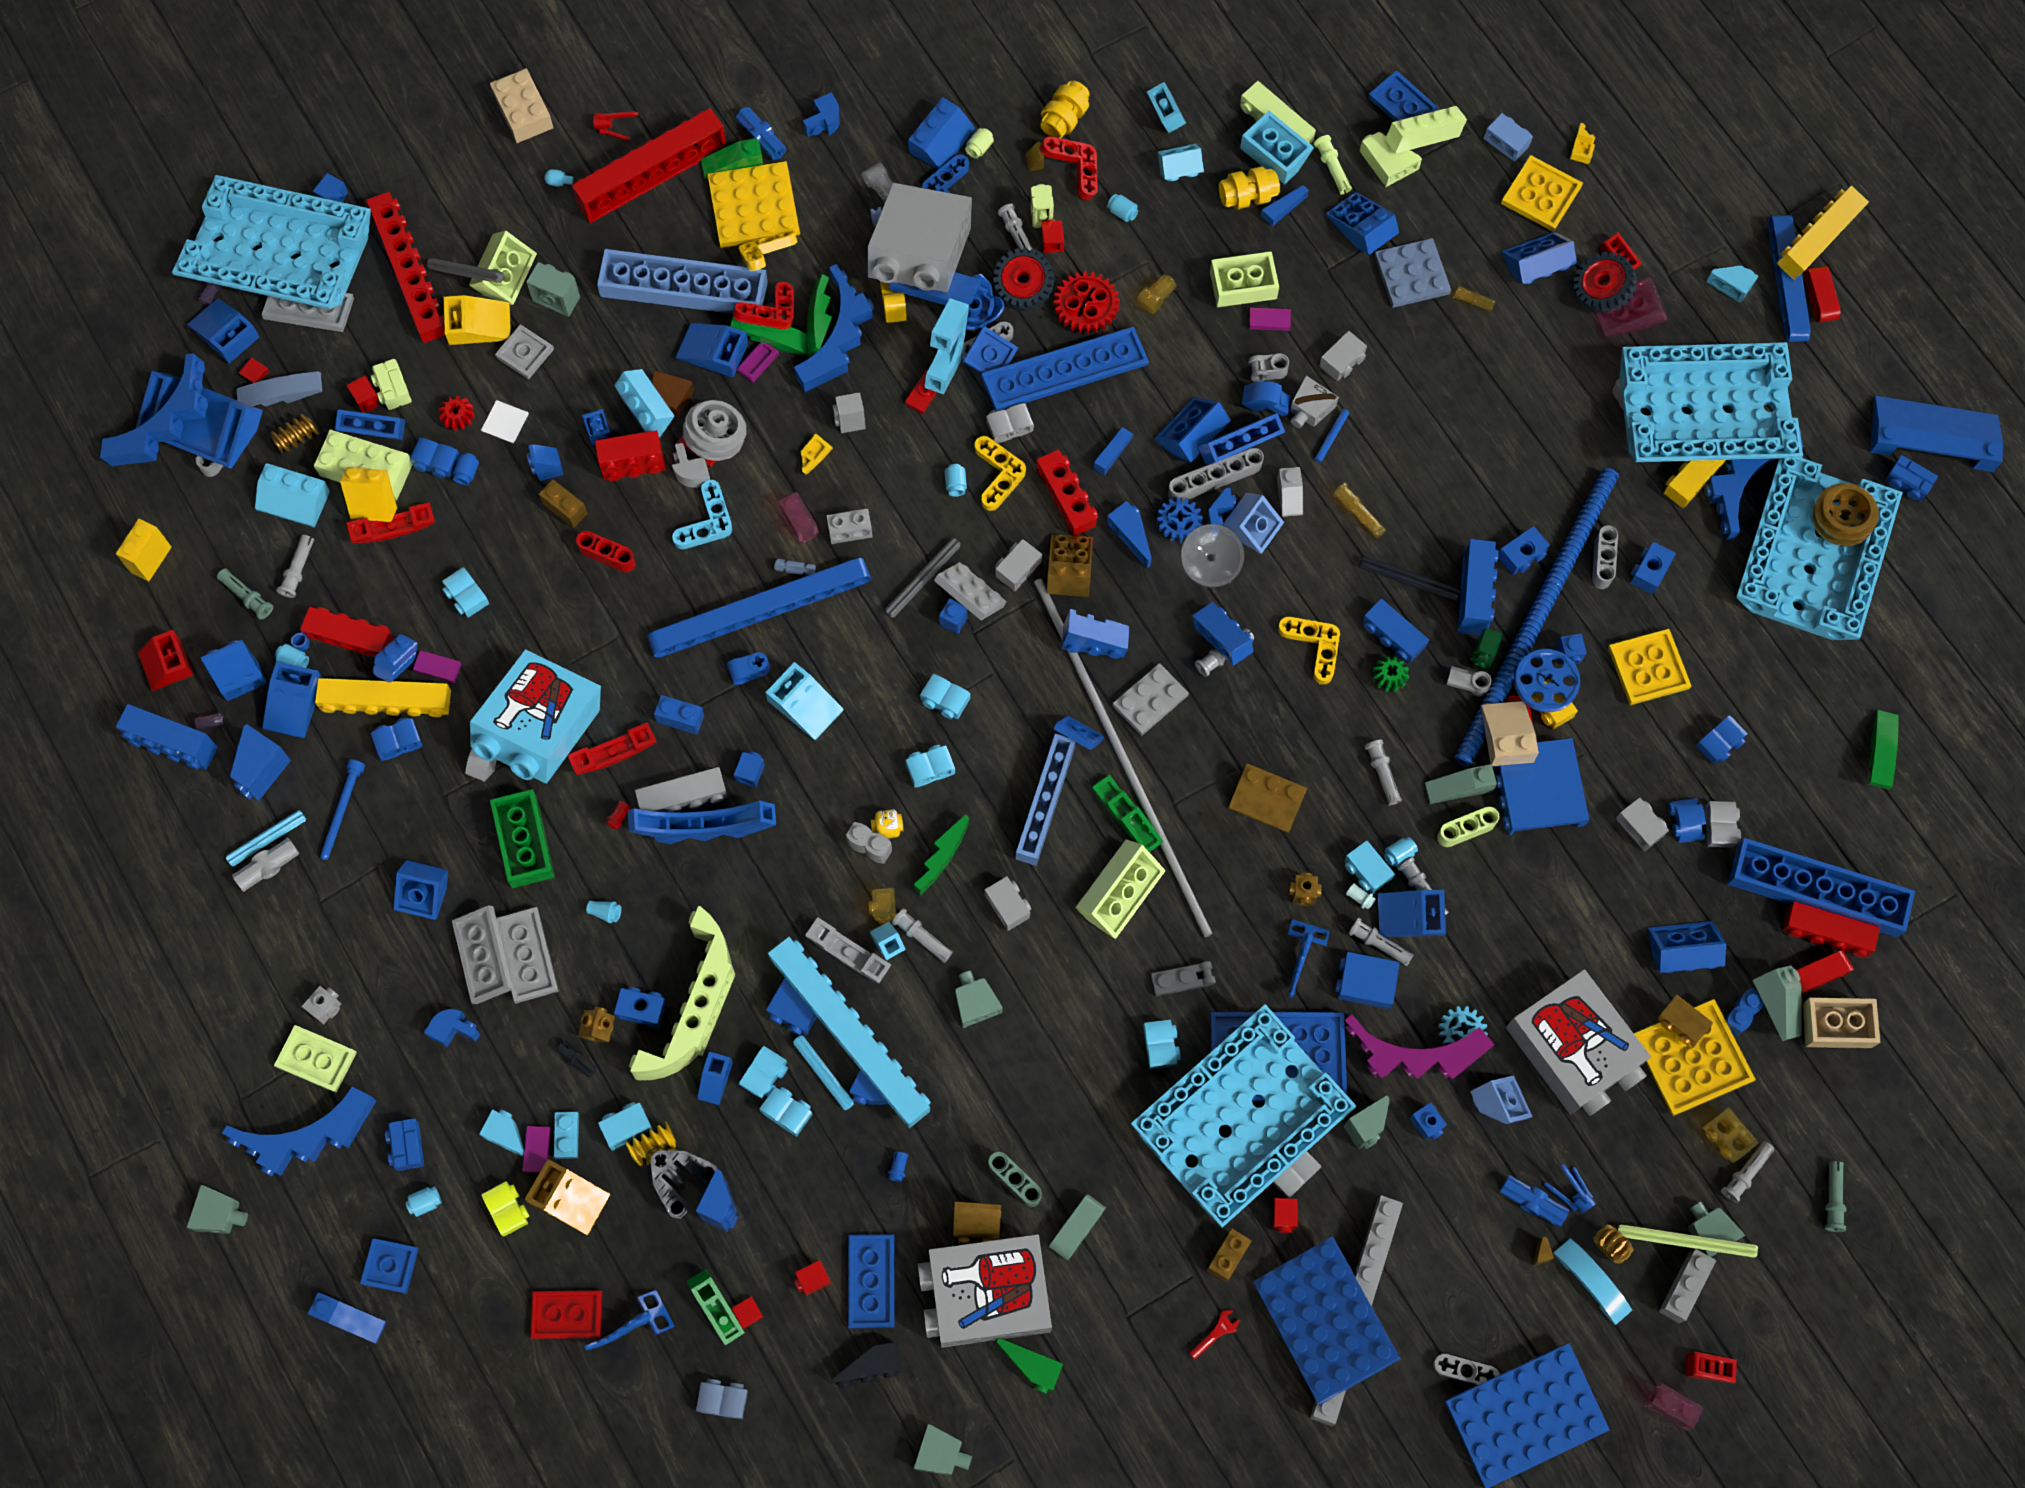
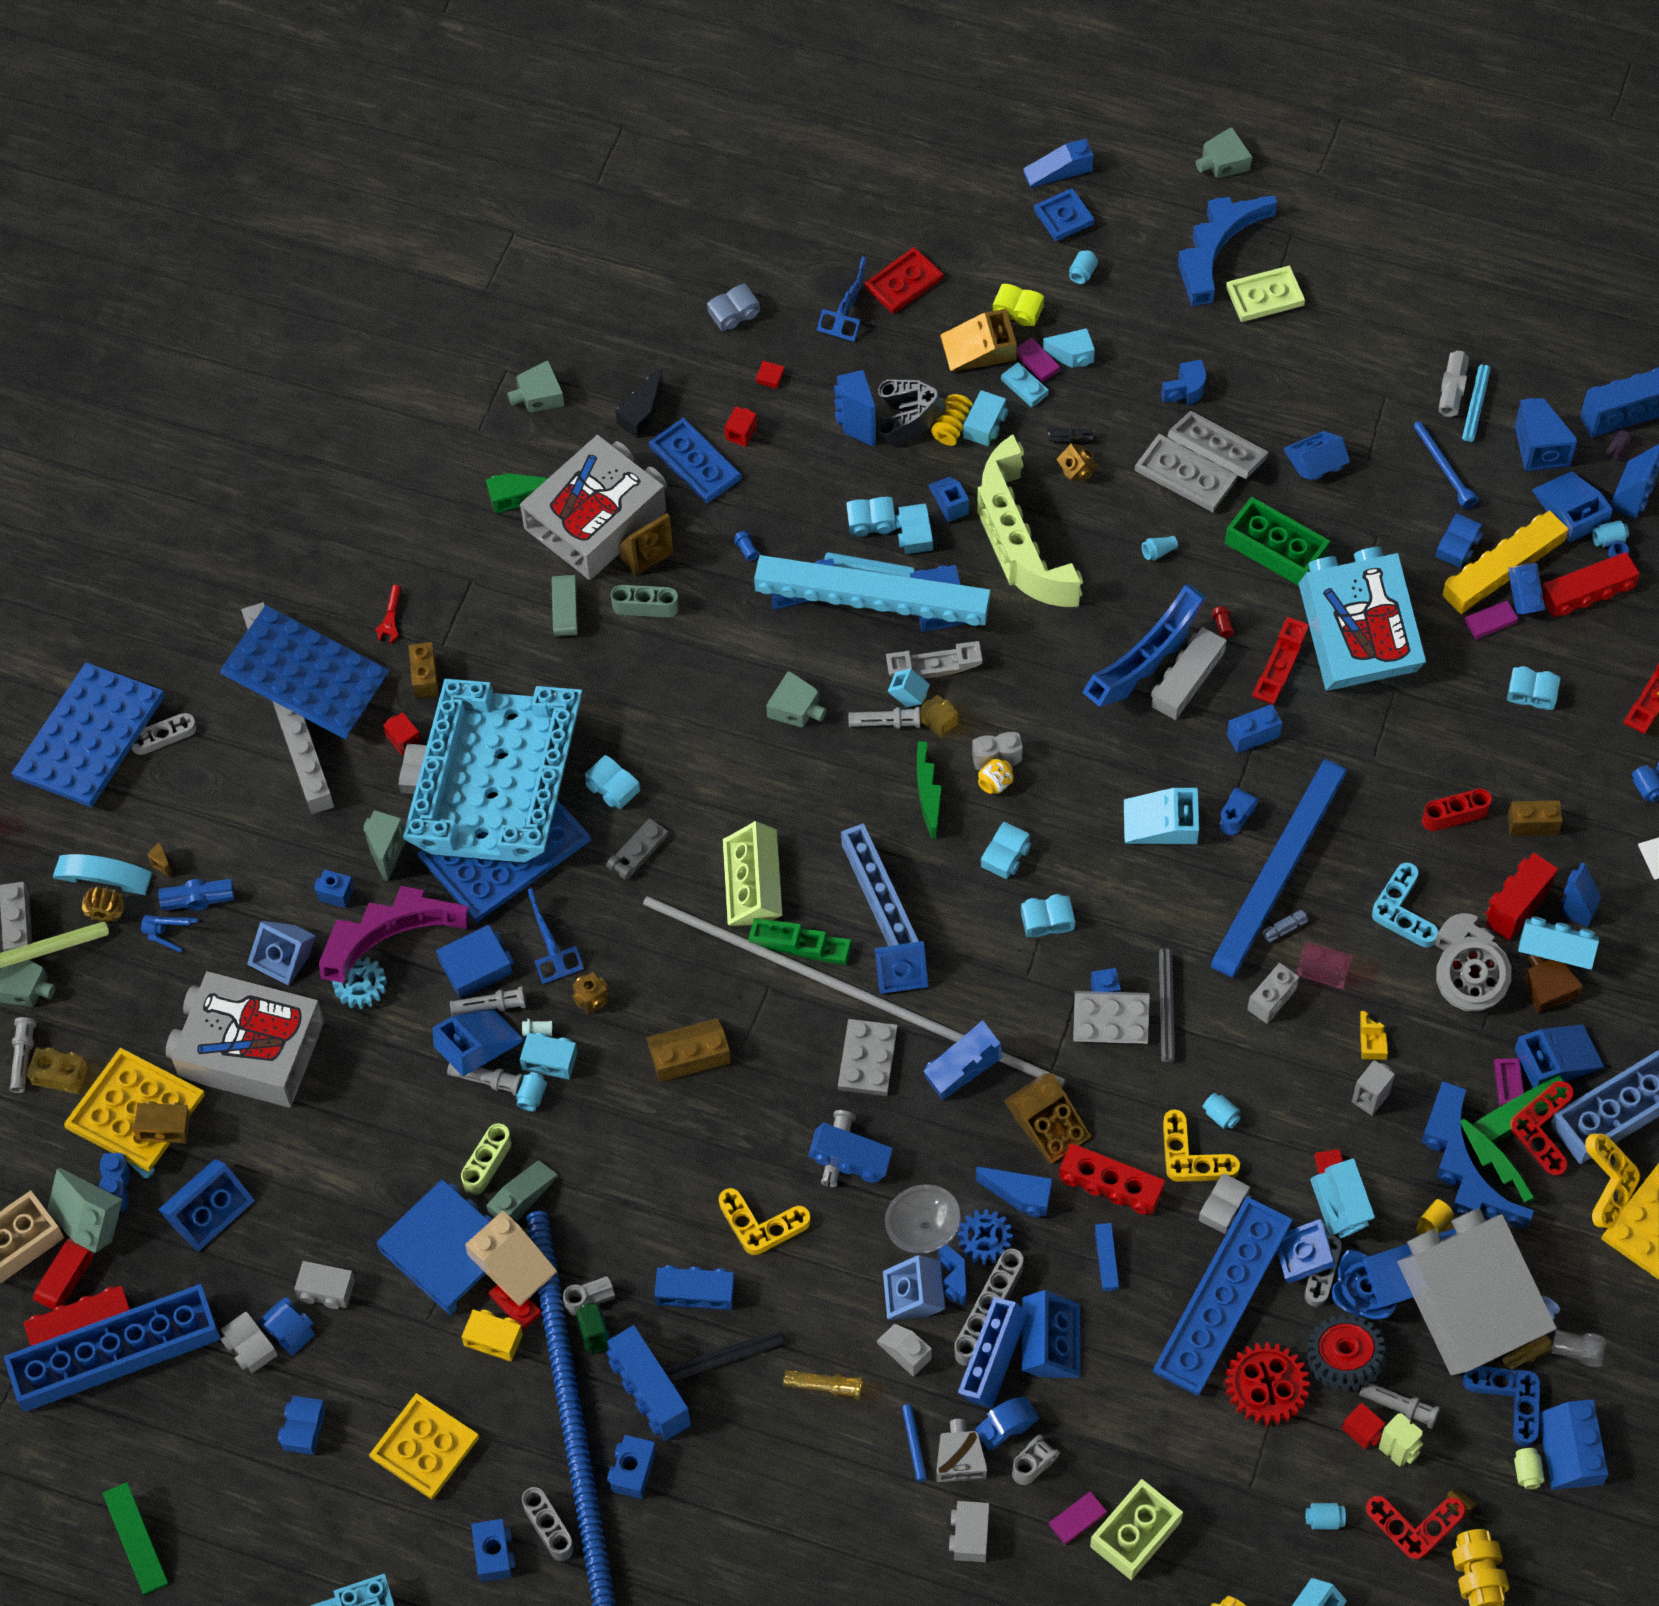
camera: 145 degrees right, 10 degrees down
light grey brick [302,986,341,1025] -> none
blue brick [385,1119,424,1171] -> none
blue slope [527,444,564,481] -> none
blue brick [614,987,667,1028] -> none
green slope [687,1269,745,1345] -> none
blue brick [734,752,765,788] -> none
light grey brick [985,877,1031,931] -> none
light grey brick [995,539,1042,592] -> none
clear yellow piece [1136,274,1177,314] -> none
light grey pin [1364,740,1402,805] -> none
green gear [1373,656,1409,692] -> none
blue wedge [1514,649,1580,712] -> none
blue brick [1556,634,1587,665] -> none

